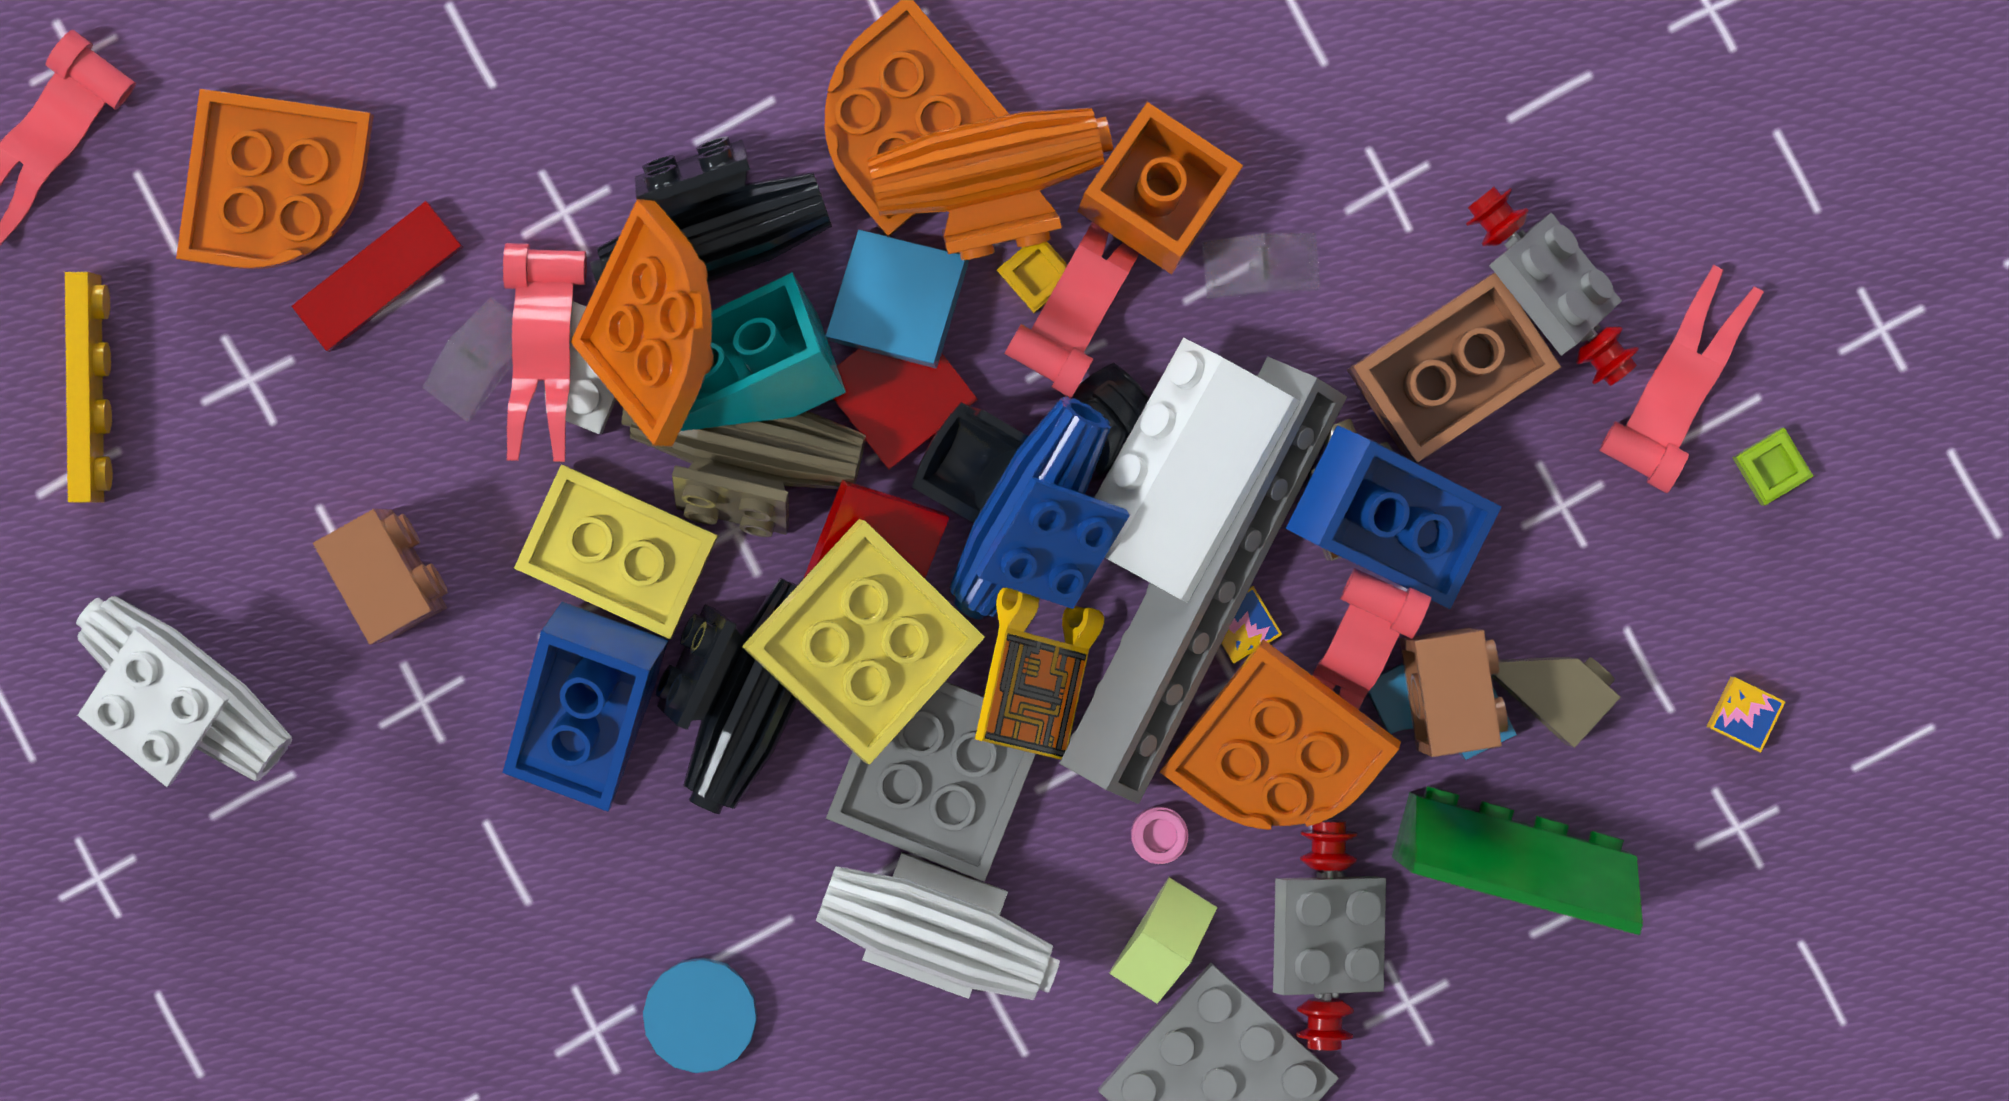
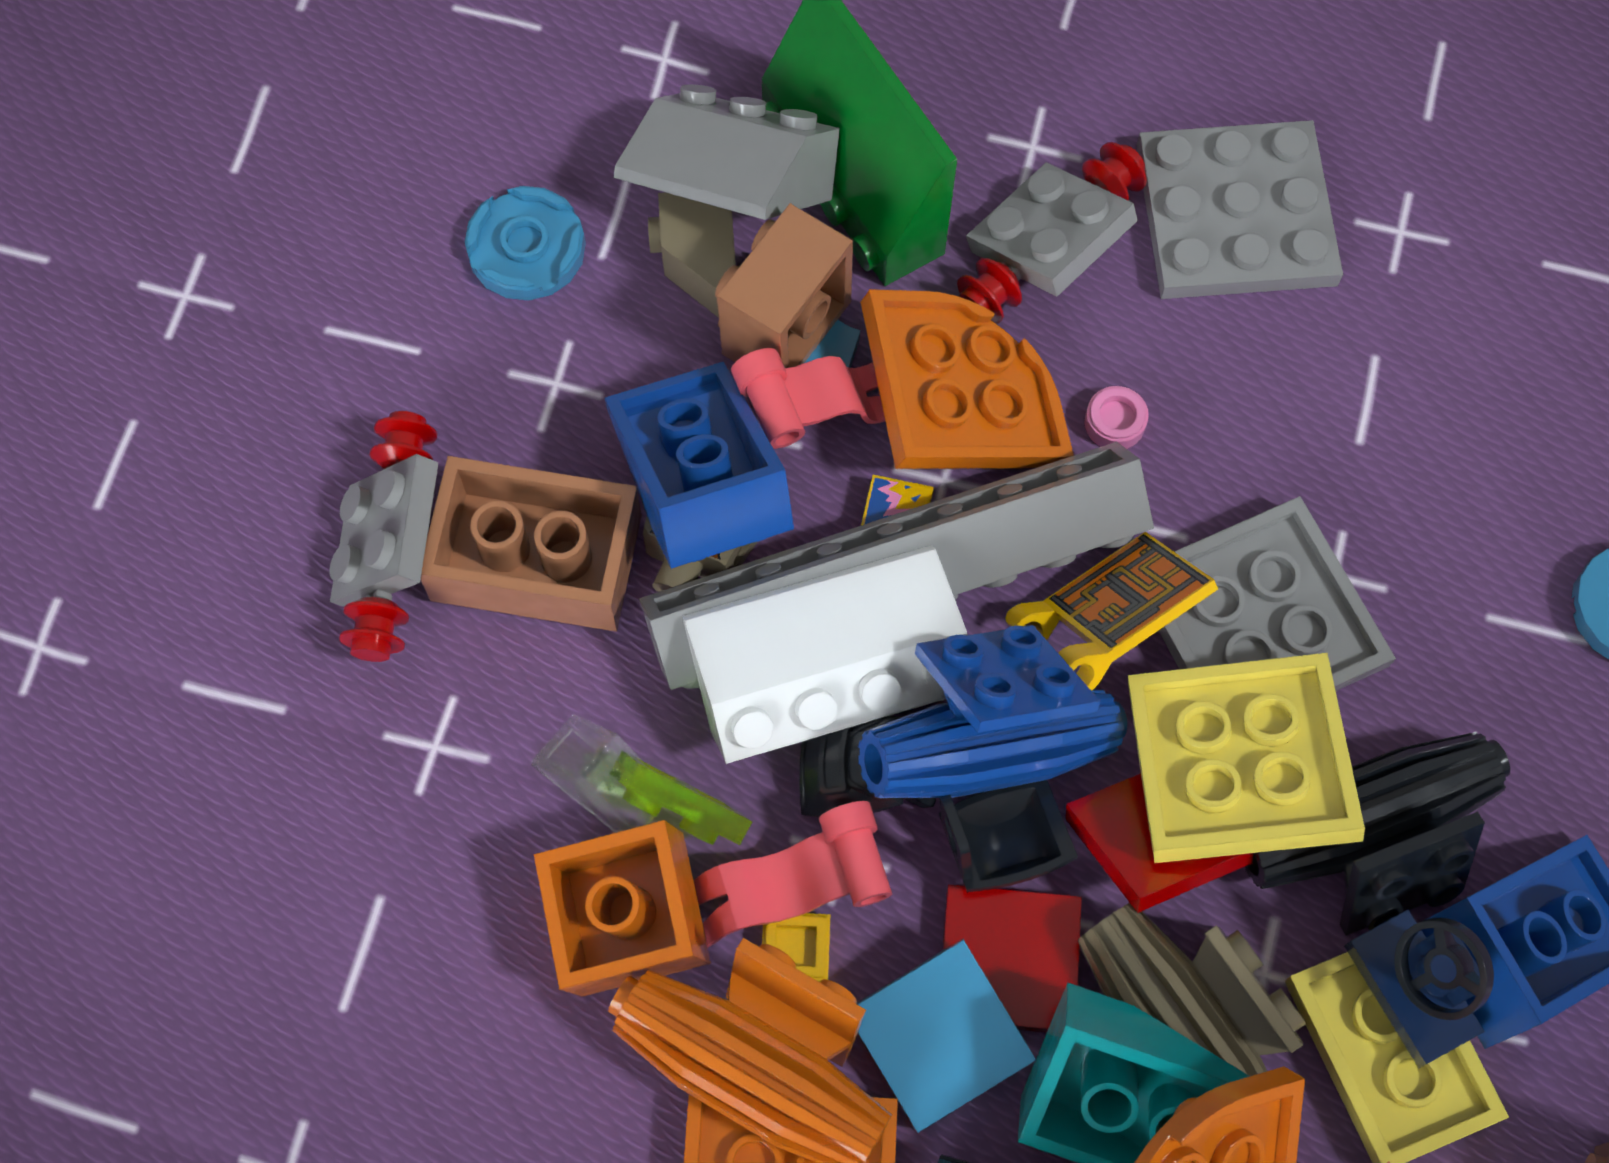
camera: 135 degrees left, 20 degrees down
white plate [816,852,1060,1000] -> none
yellowish green slope [1109,877,1217,1004] -> none
coral flag [1599,265,1764,494] -> none
tile [1706,676,1785,753] -> none
lime tile [1732,428,1813,506] -> none
none -> dark azure tile [465,186,586,300]
none -> clear neon green plate [609,750,753,845]
none -> light grey slope [614,84,840,220]
none -> dark blue piece [1344,910,1494,1068]

